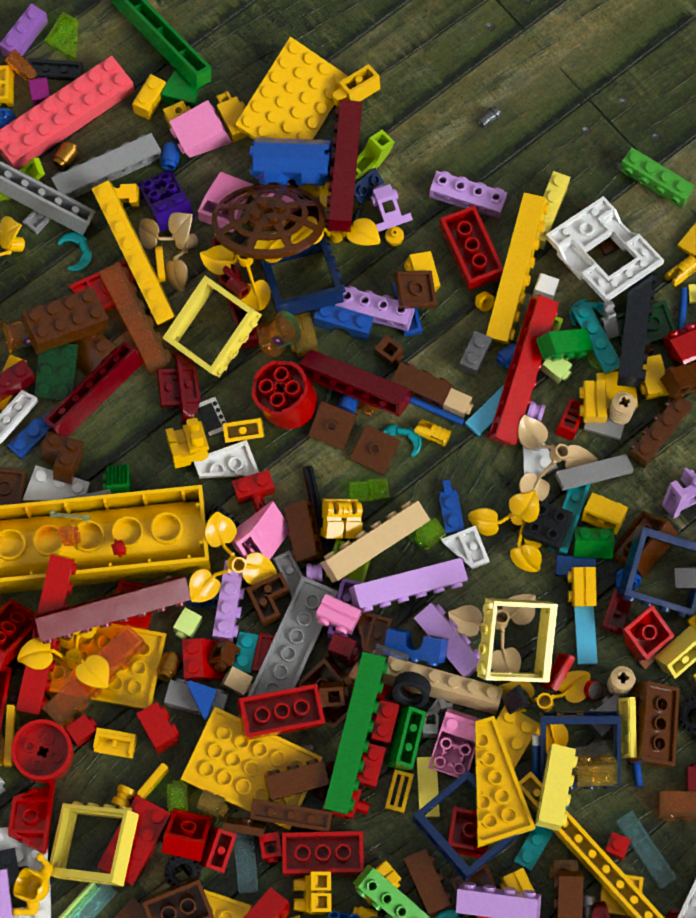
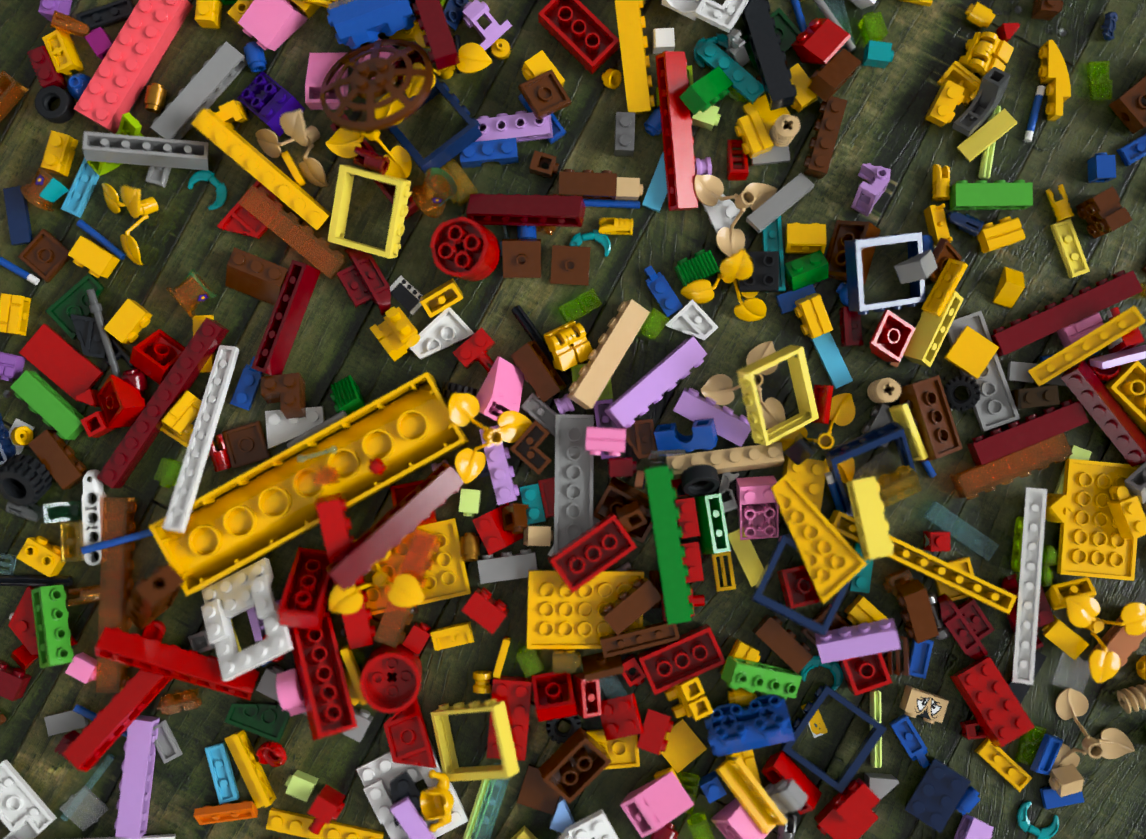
camera: 25 degrees left, 15 degrees up
reddish brown brick [22,287,108,354] -> none
dark green plate [34,343,79,400] -> none
blue slope [186,681,217,721] -> none
tile [584,680,603,700] -> none
none -> red plate [600,693,644,741]
none -> green brick [674,249,720,287]

